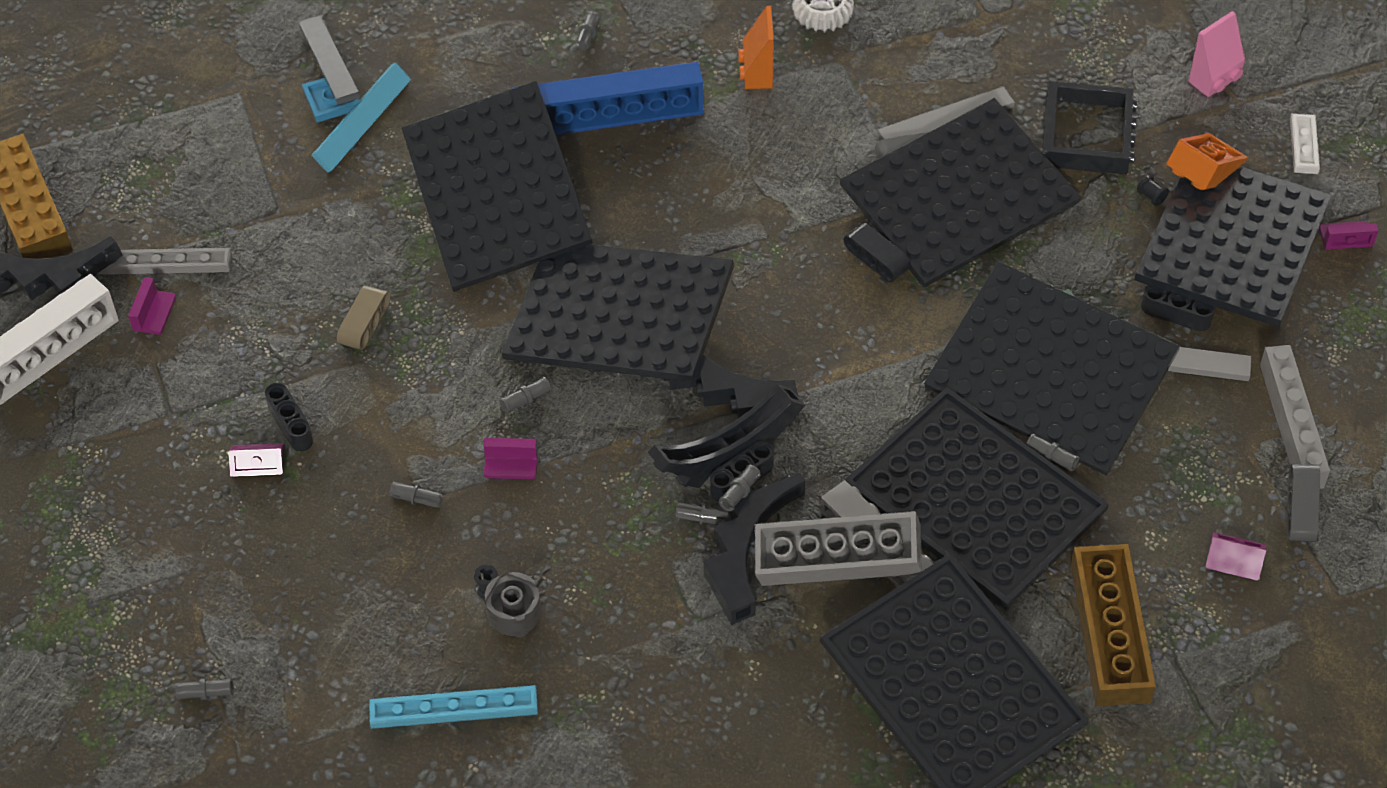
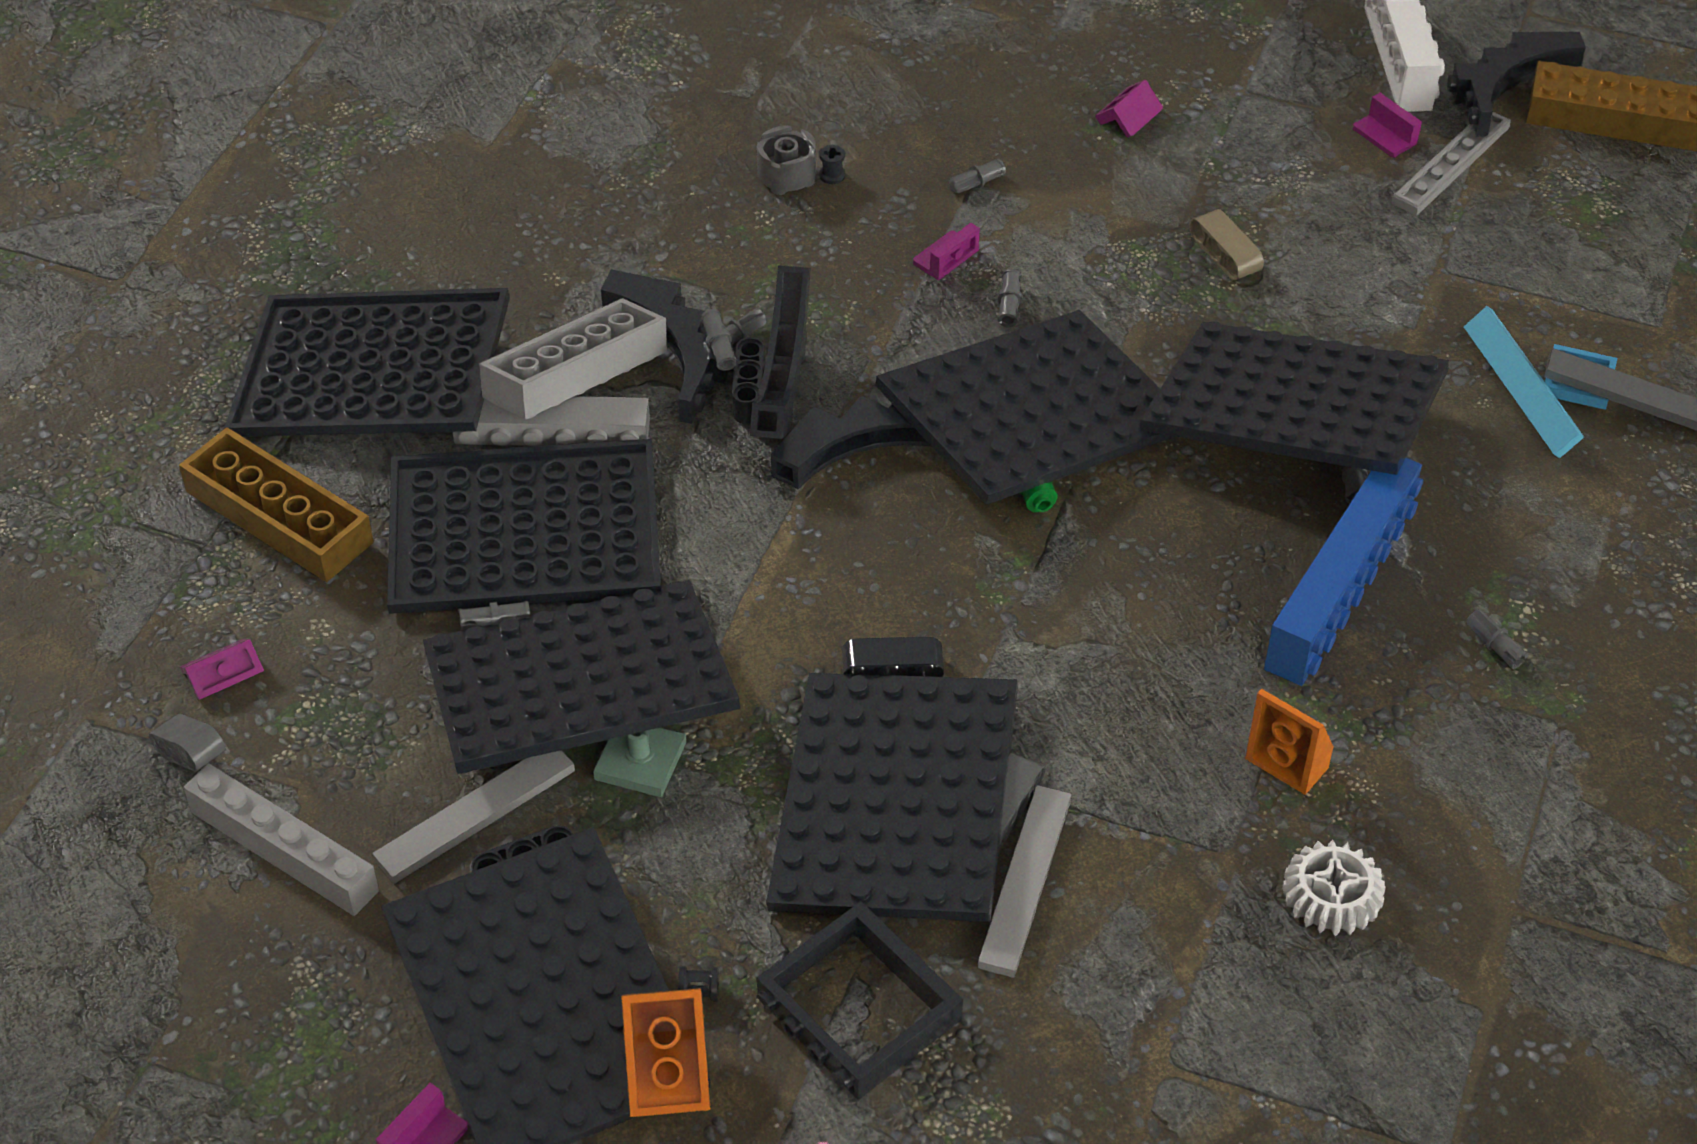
camera: 130 degrees right, 5 degrees down
black beam [264,382,314,451] -> none
medium azure tile [370,685,538,728] -> none

